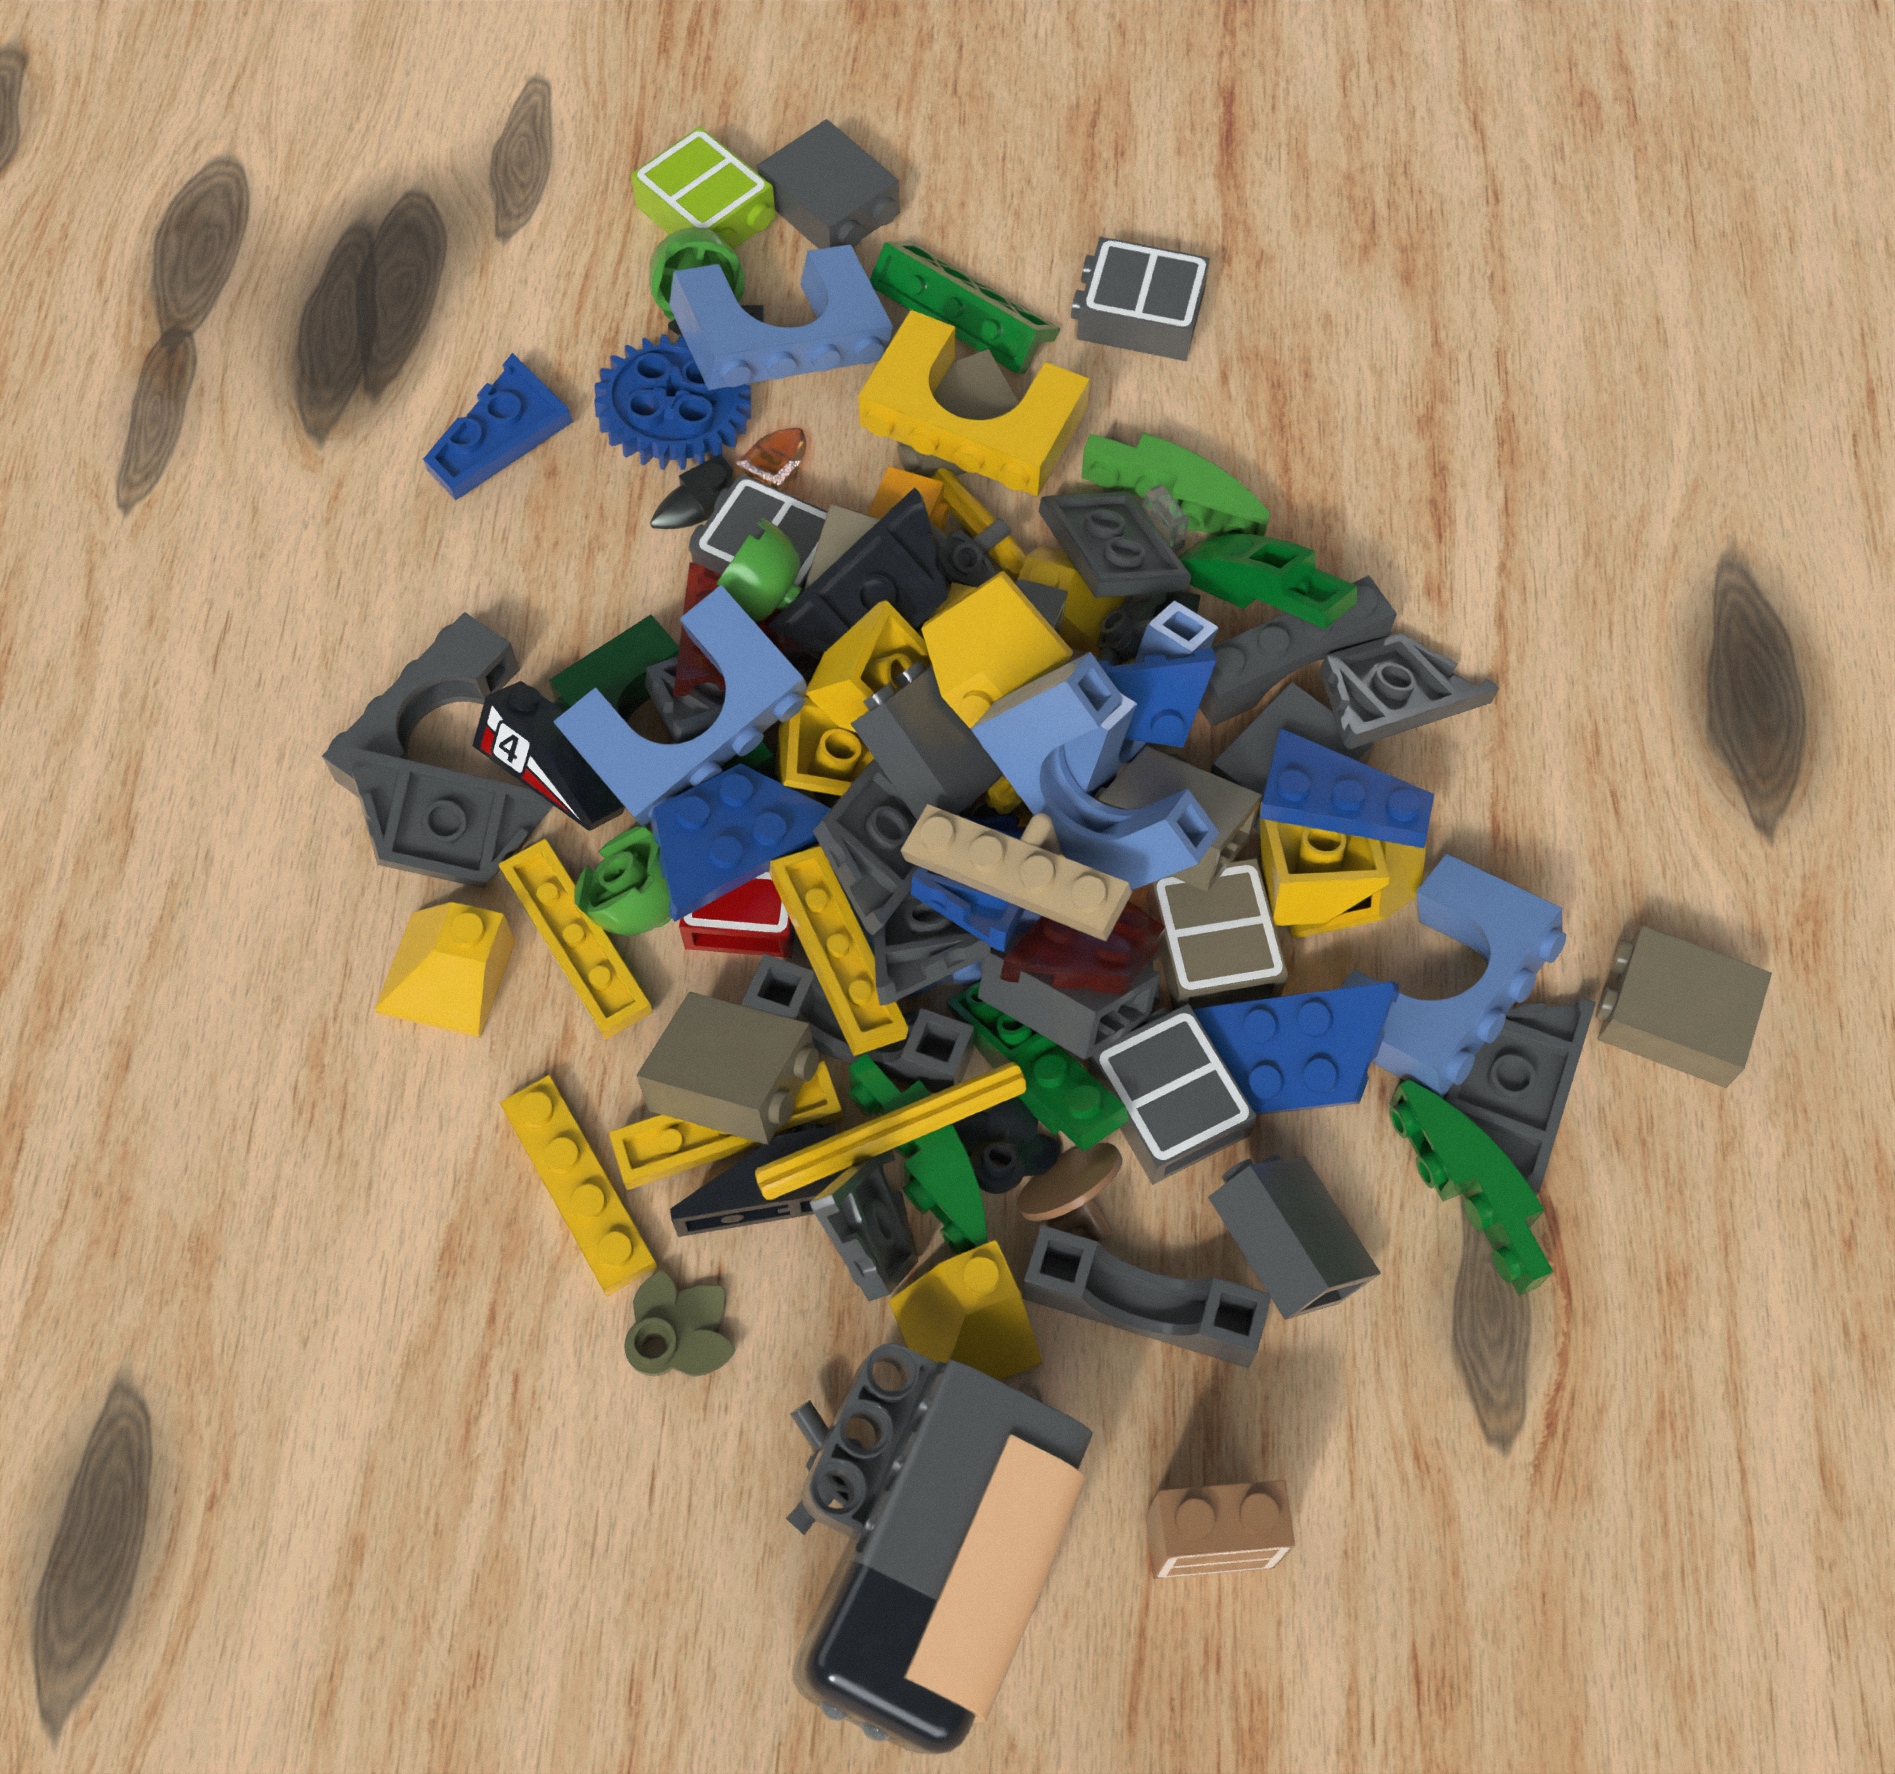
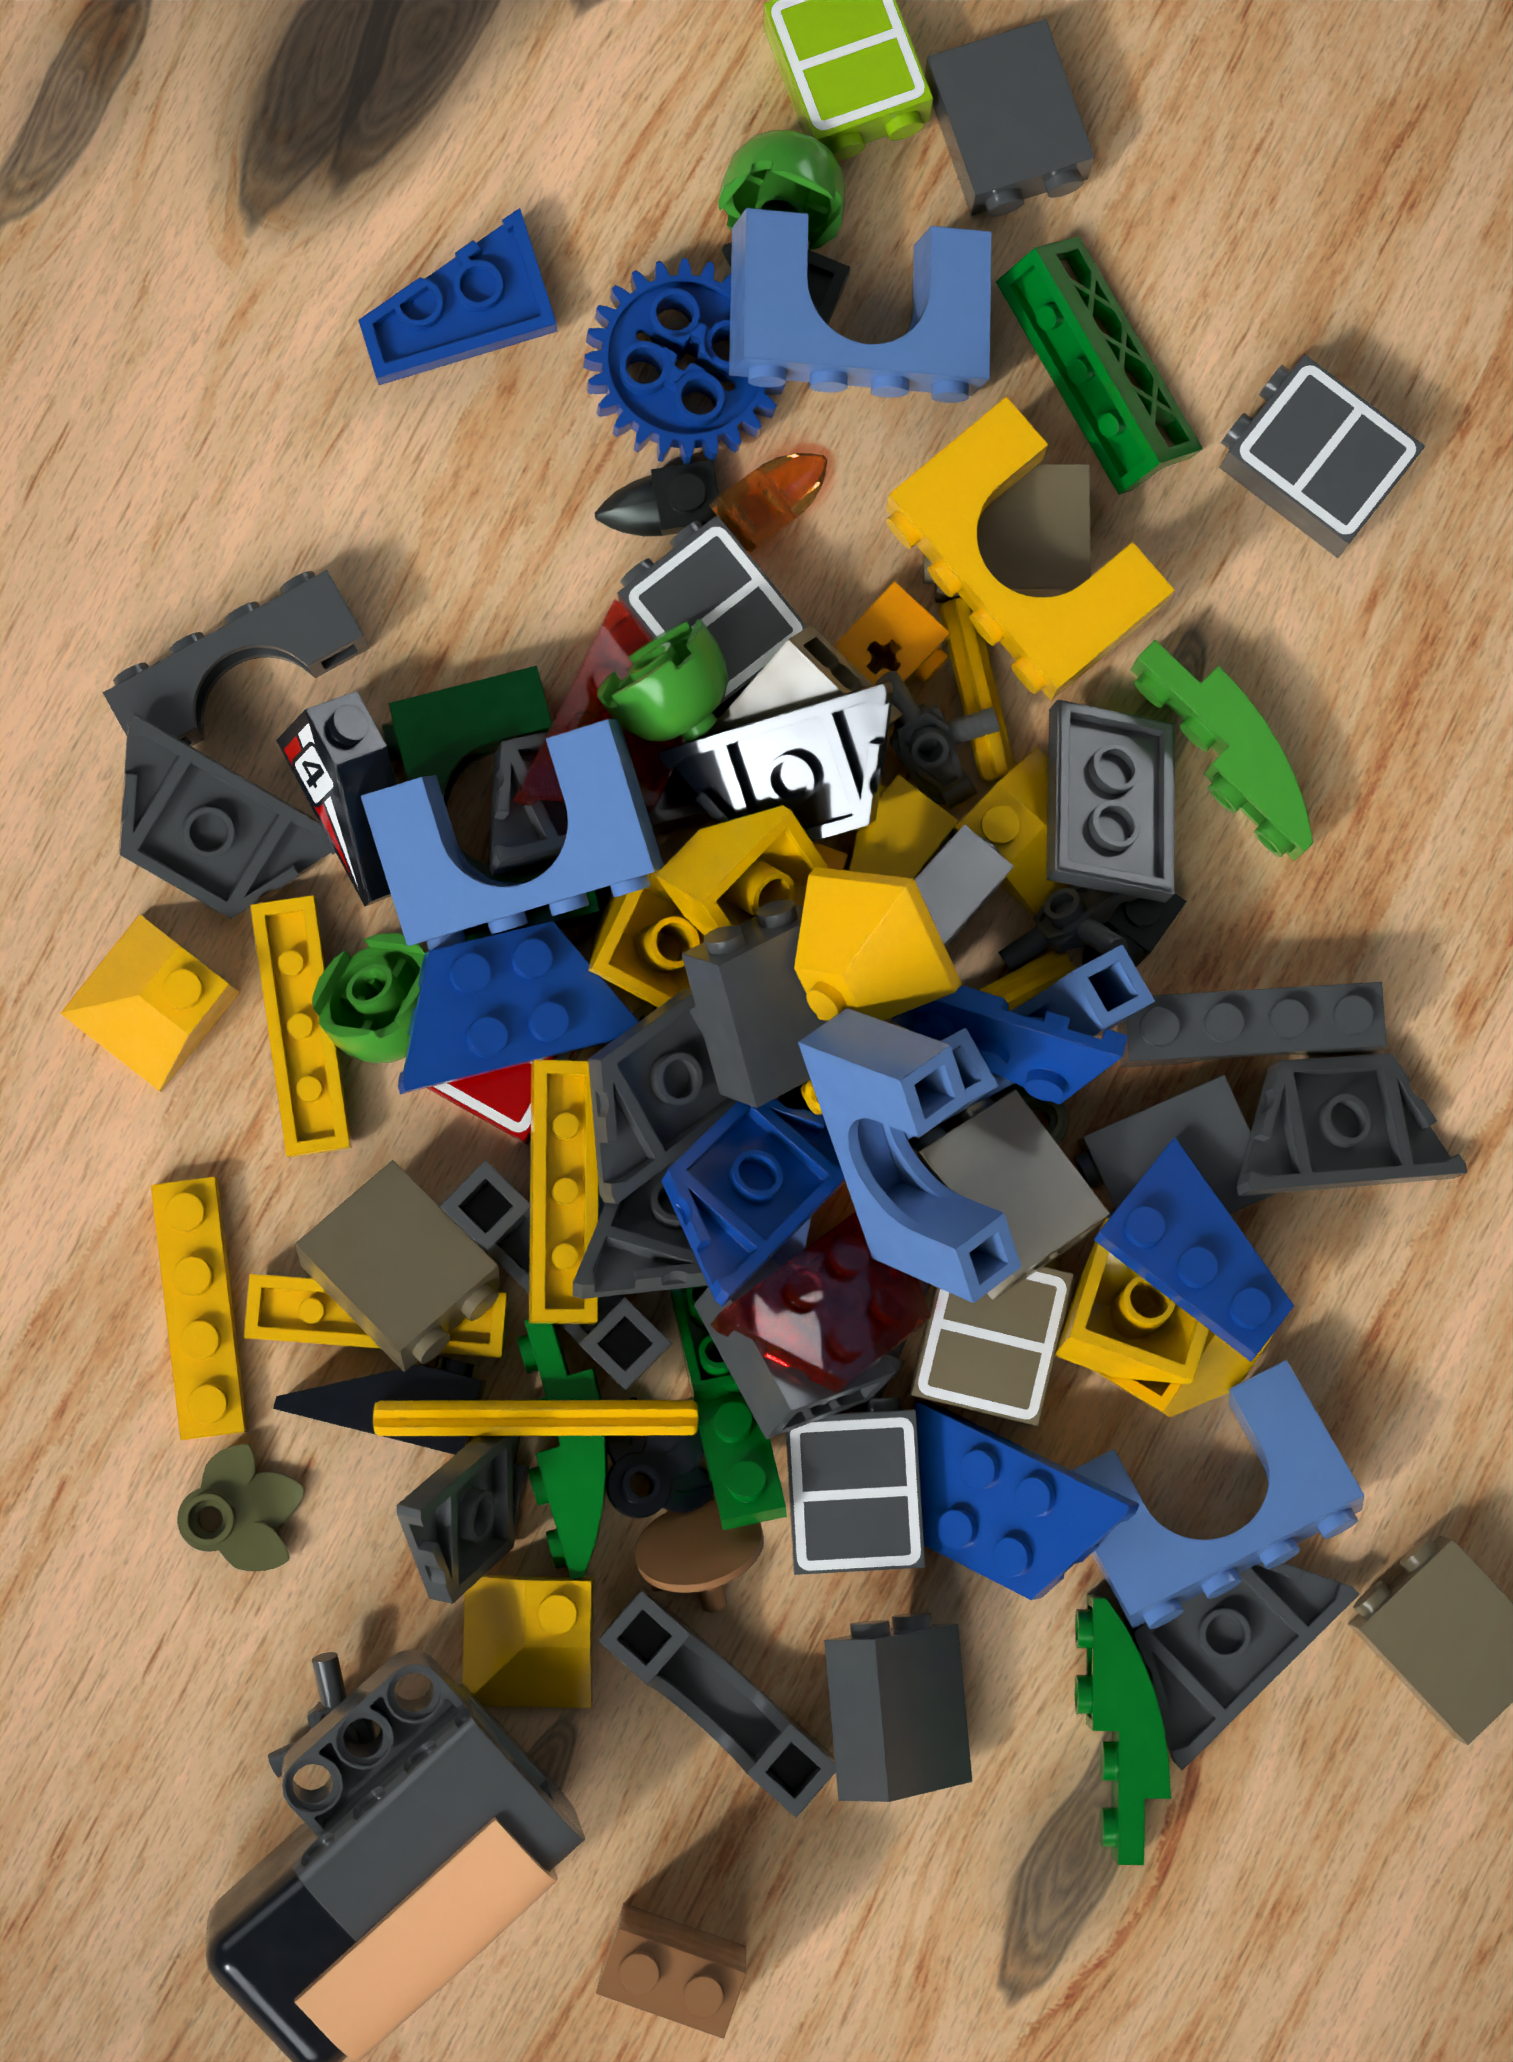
camera: 20 degrees right, 20 degrees up
tan plate [901,804,1132,941] -> none
clear tile [1143,484,1189,553] -> none
green slope [1178,534,1357,629] -> none

